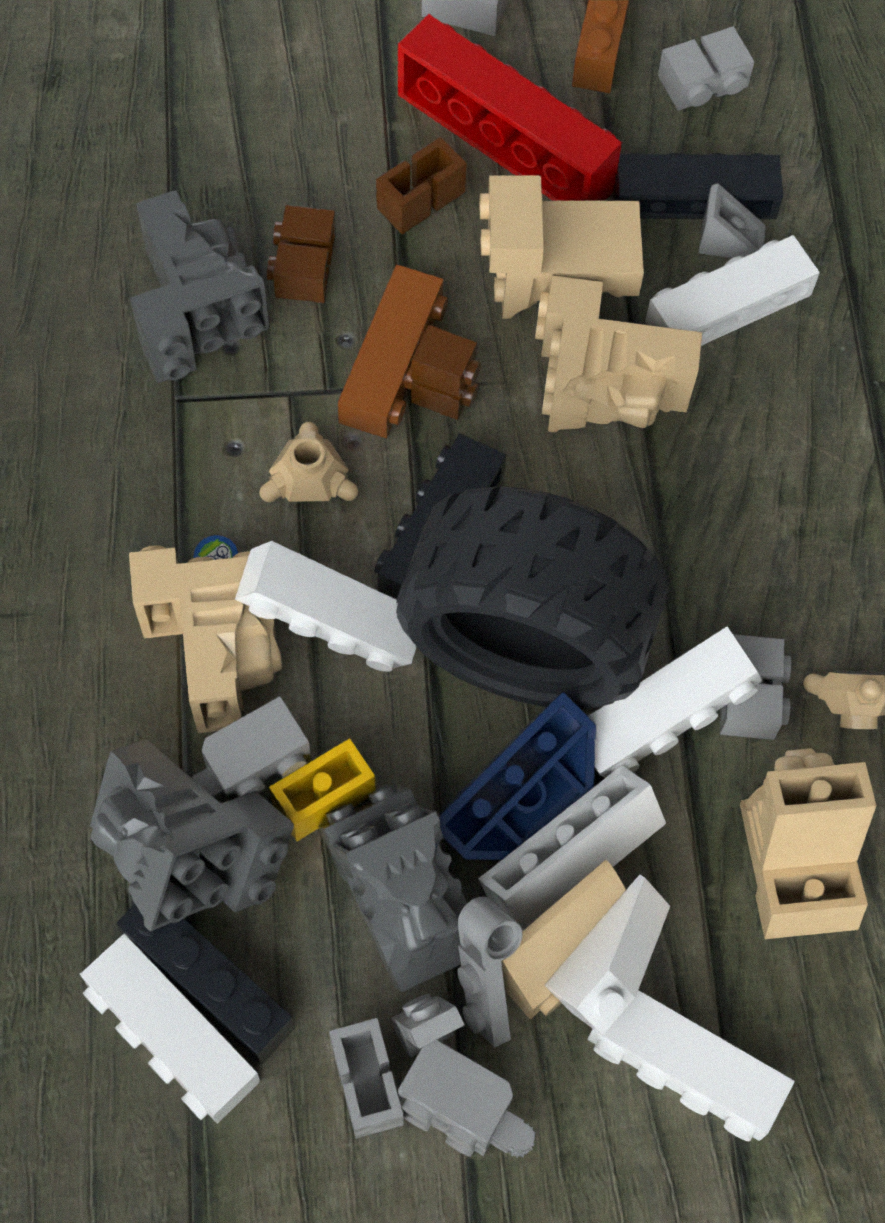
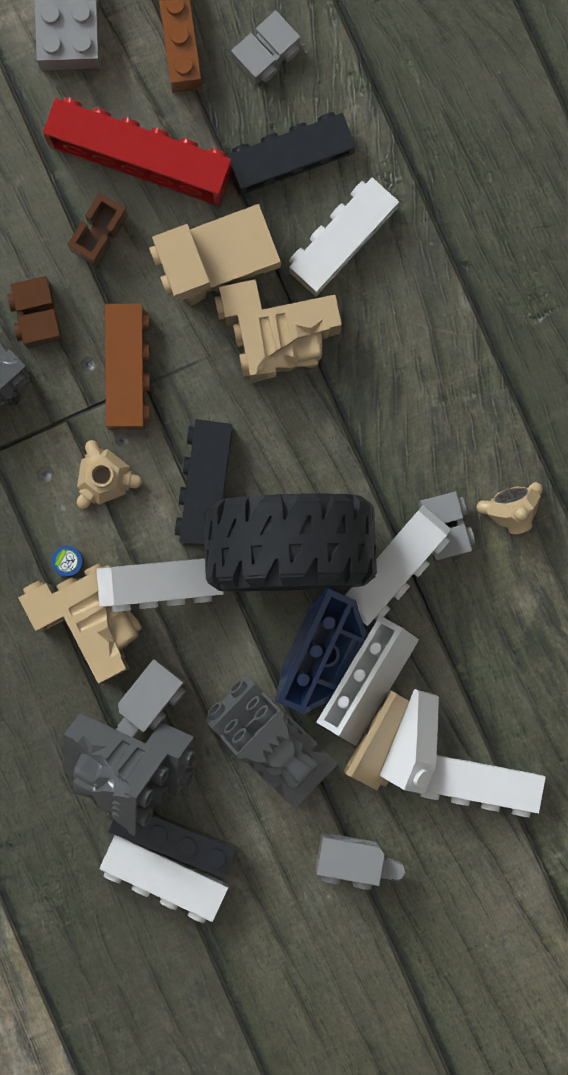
camera: 20 degrees left, 20 degrees up
yellow brick [269,738,376,842] -> none
light grey piece [329,1018,404,1139] -> none
light grey plate [391,994,464,1058] -> none
reddish brown piece [411,325,481,420] -> none
light grey plate [458,897,522,1048] -> none
light grey slope [699,183,766,258] -> none
tan brick [740,748,877,939] -> none

